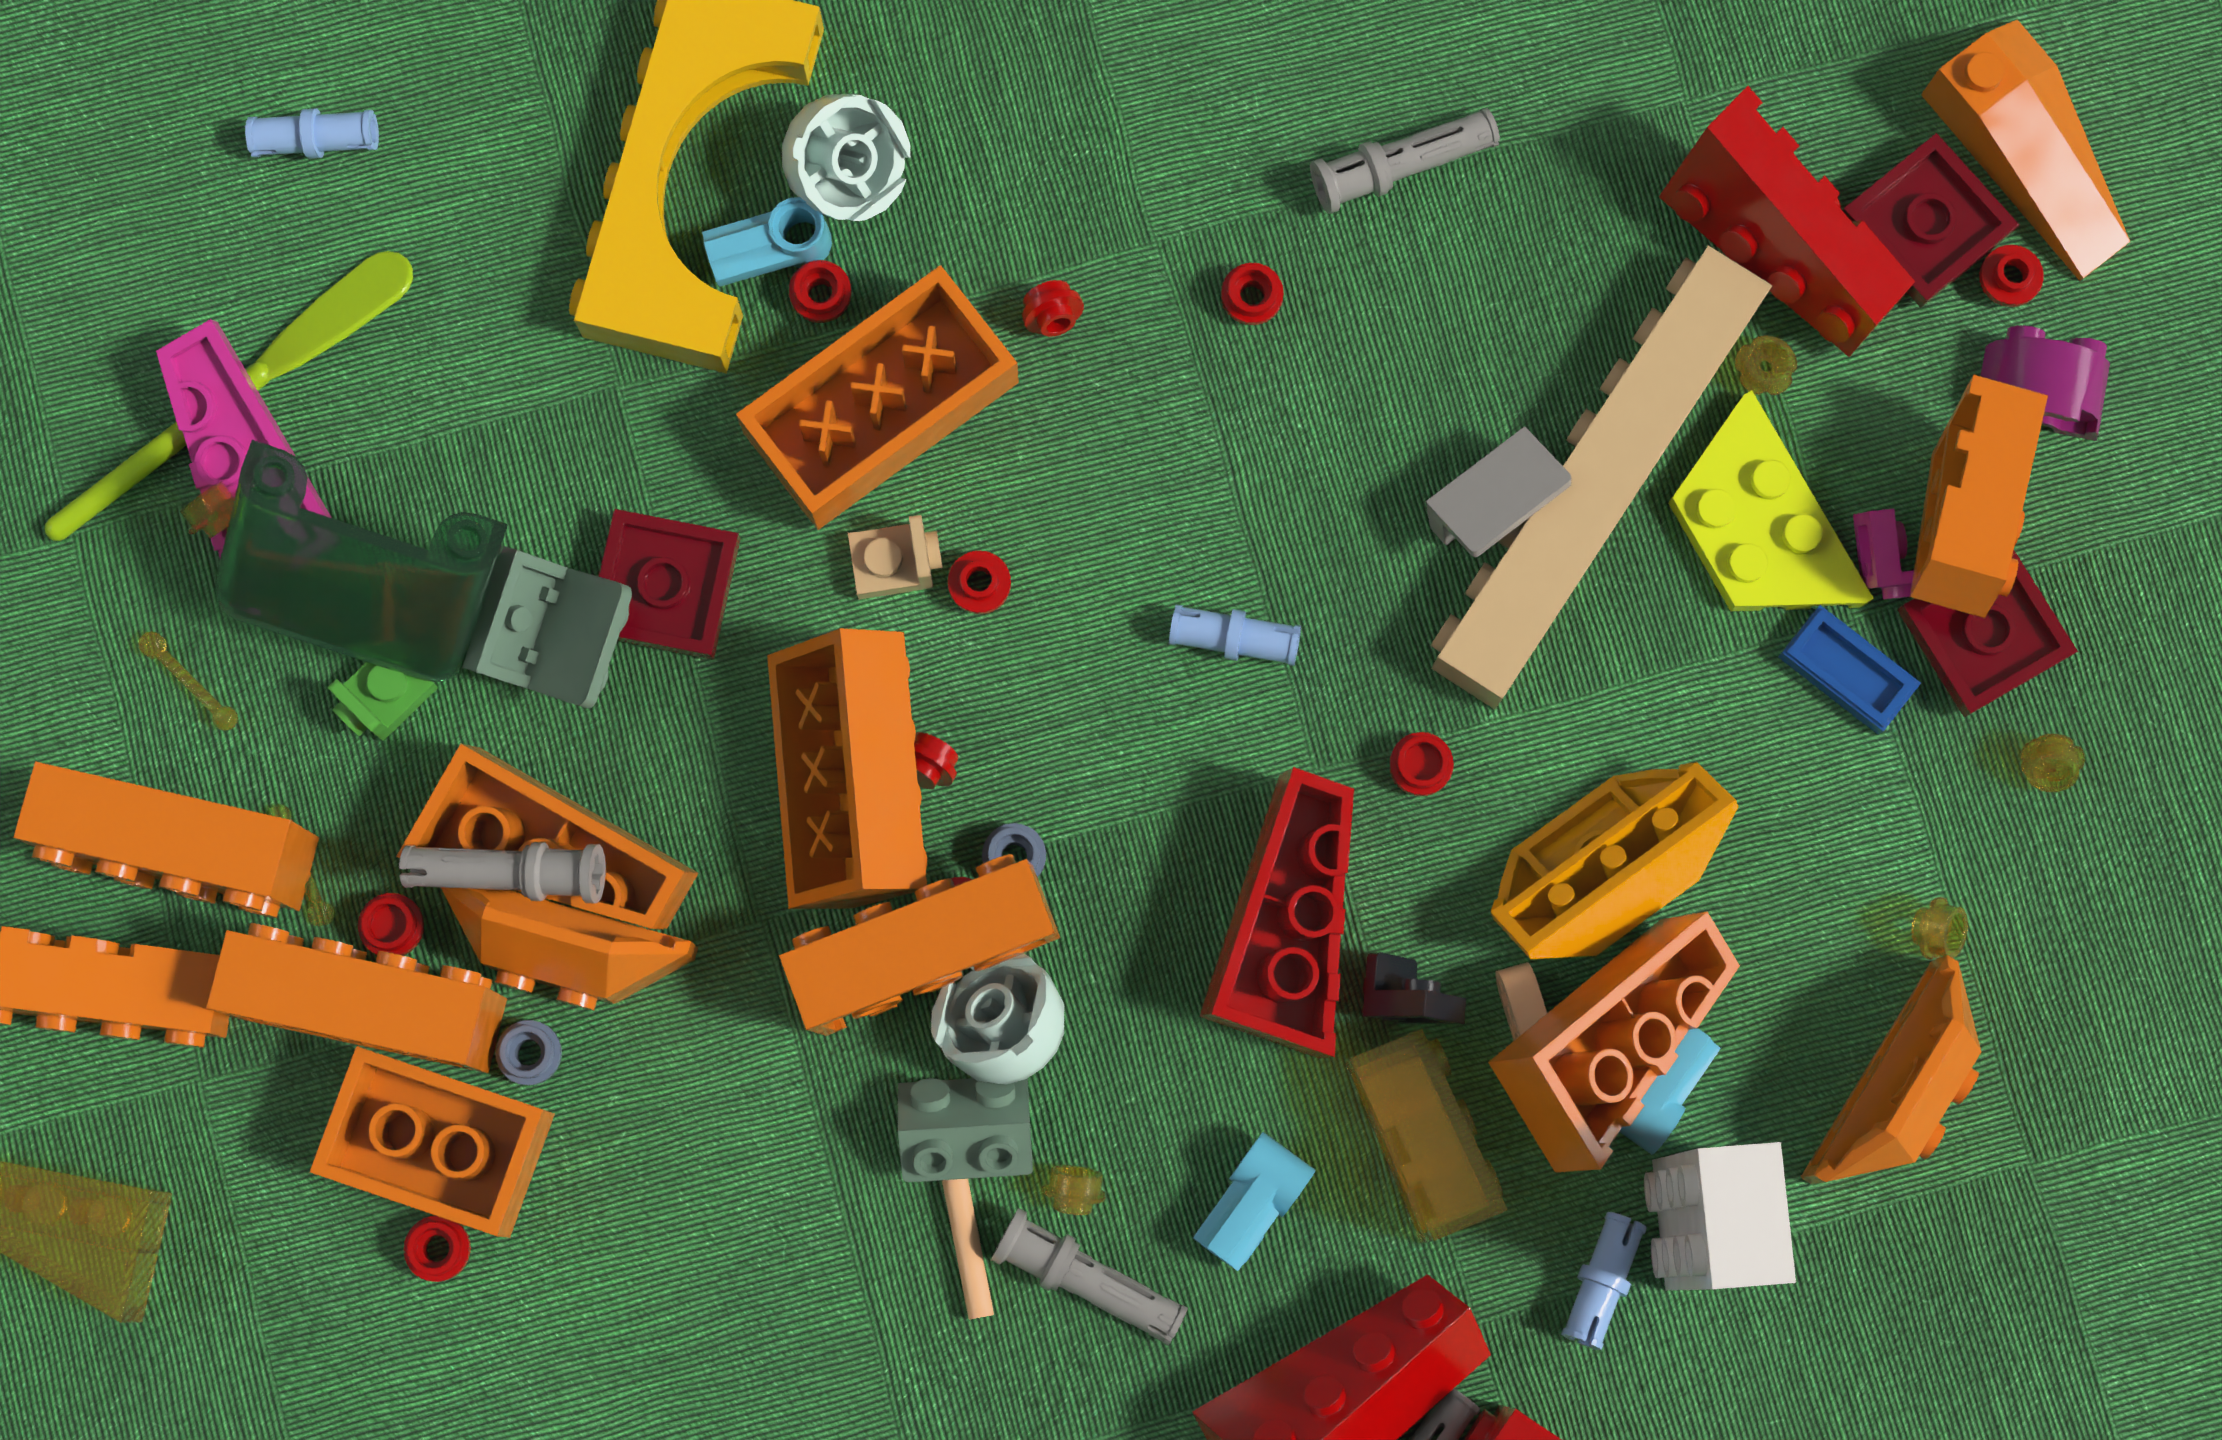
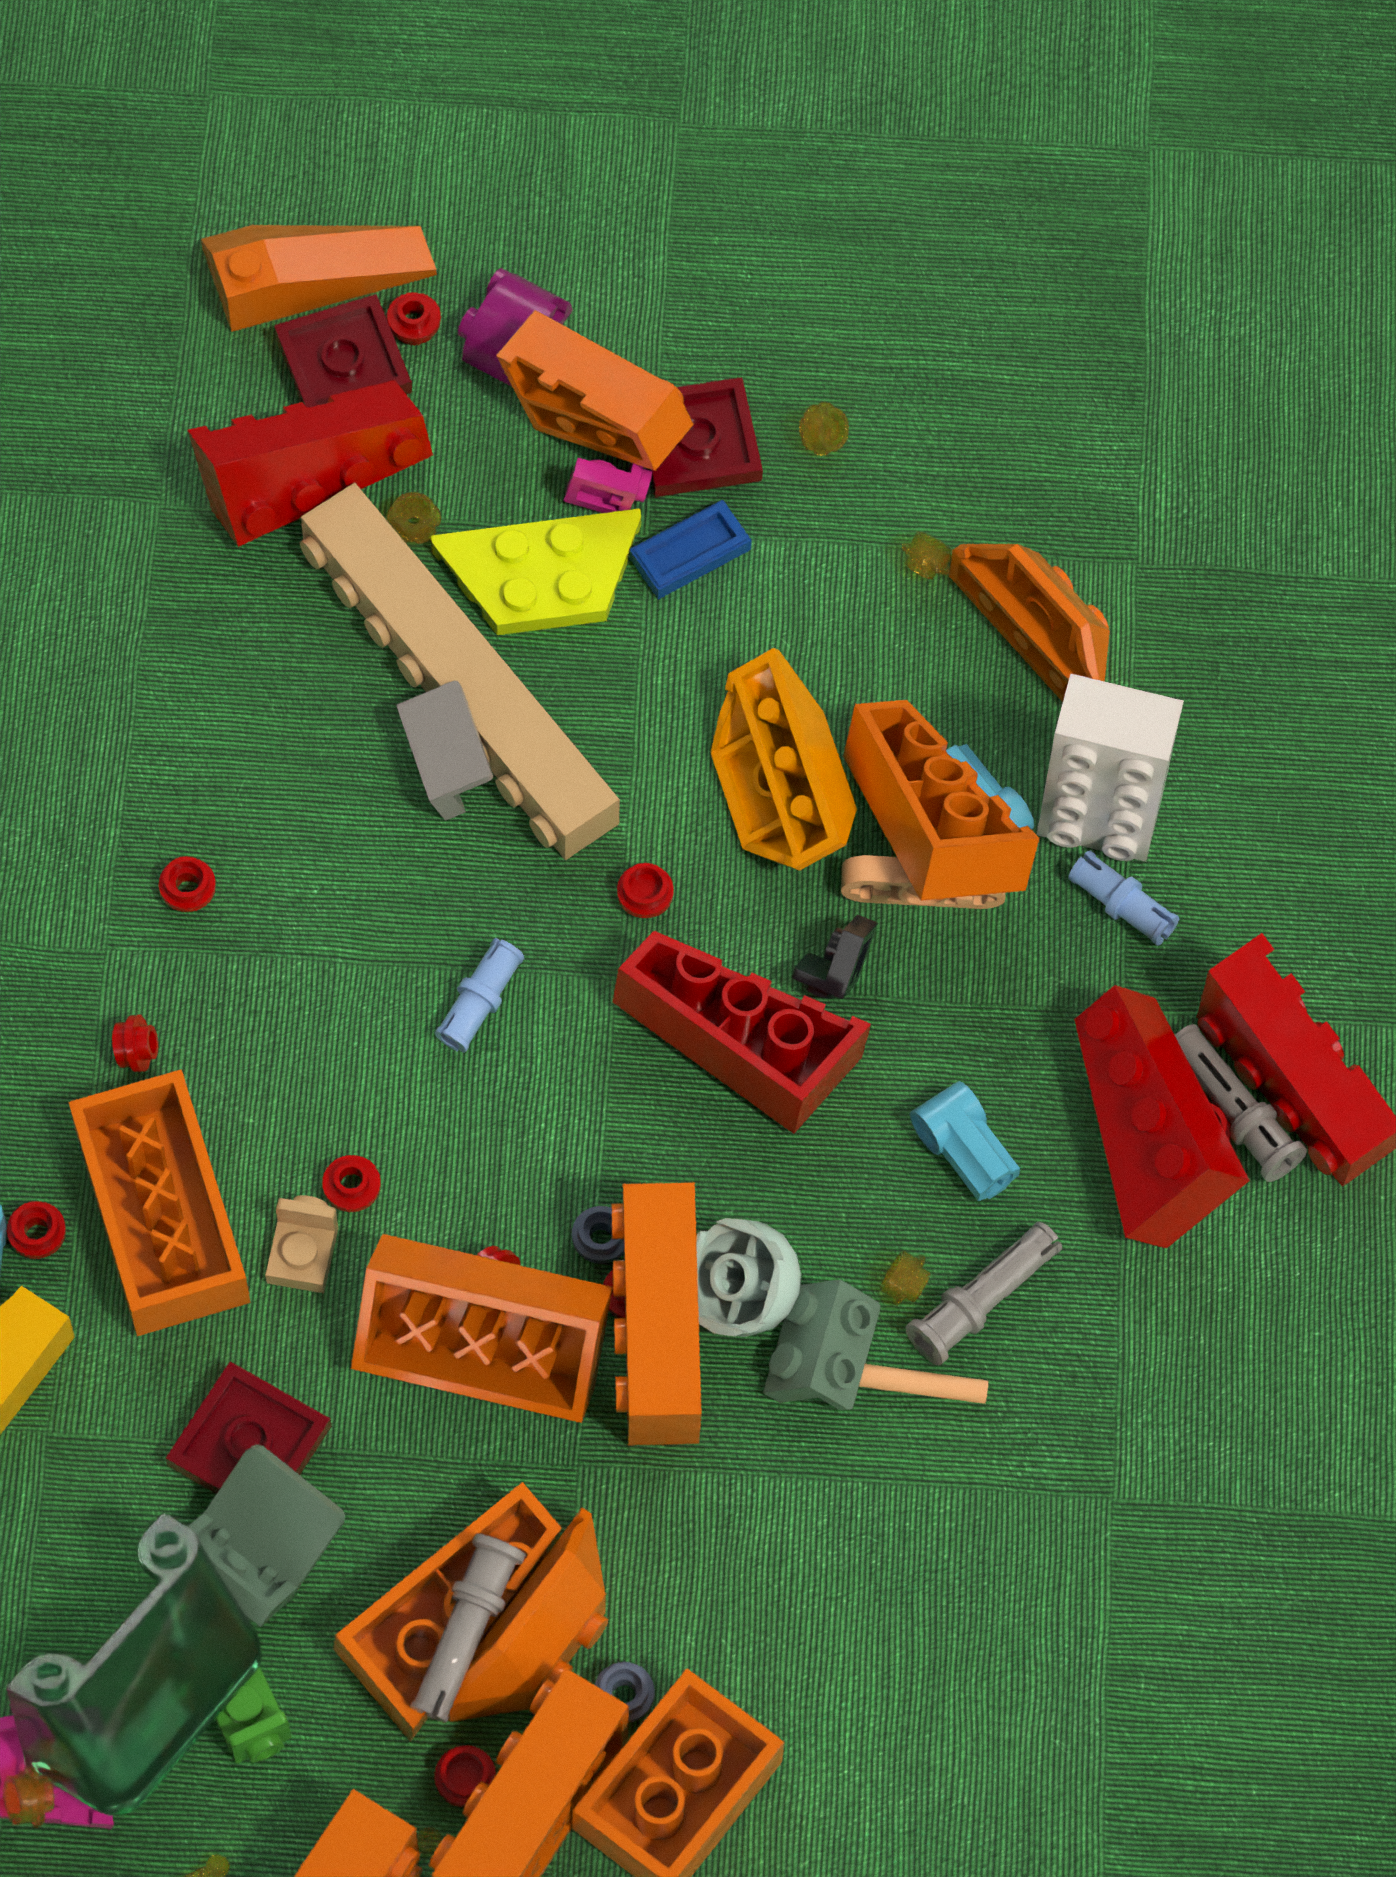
camera: 70 degrees left, 15 degrees down
red plate [404,1216,471,1282] -> none
light grey pin [1310,108,1500,214] -> none
clear yellow wedge [1345,1029,1508,1243] -> none

